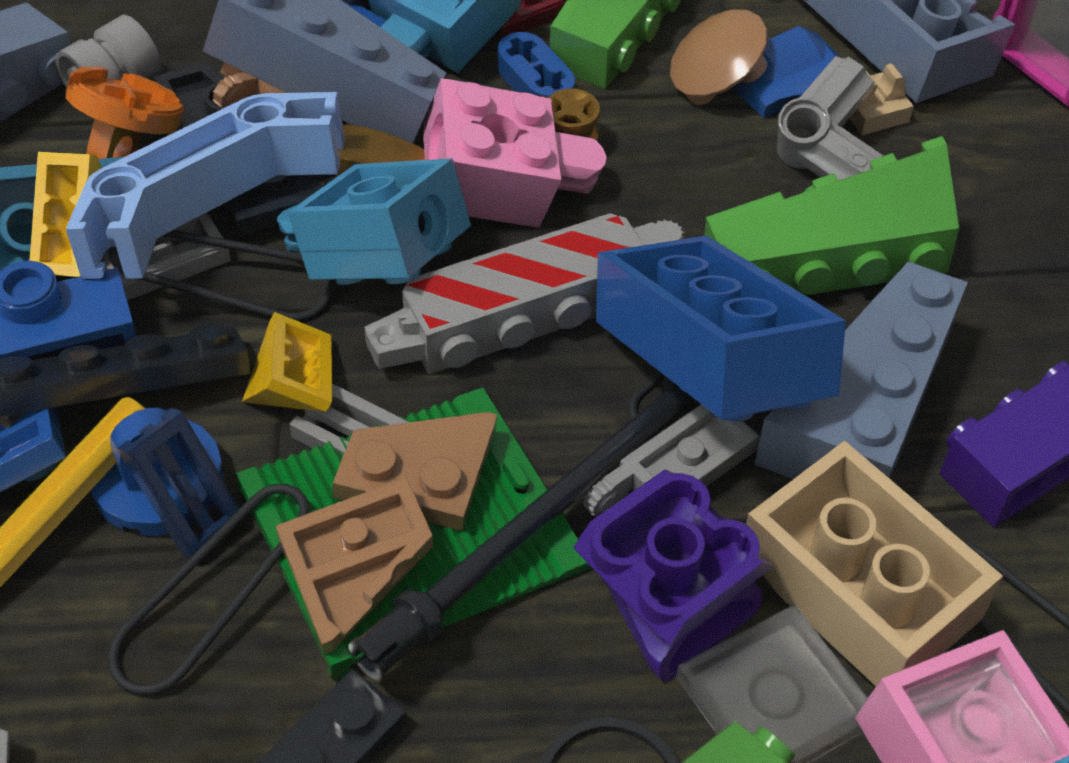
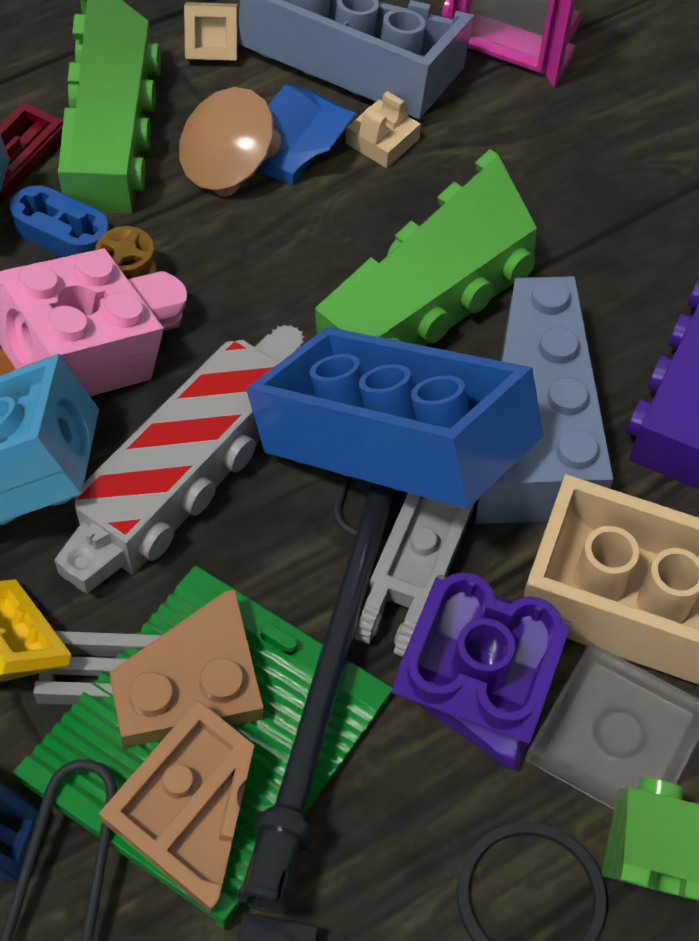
camera: 30 degrees left, 5 degrees up
light grey piece [777,56,883,181] -> none

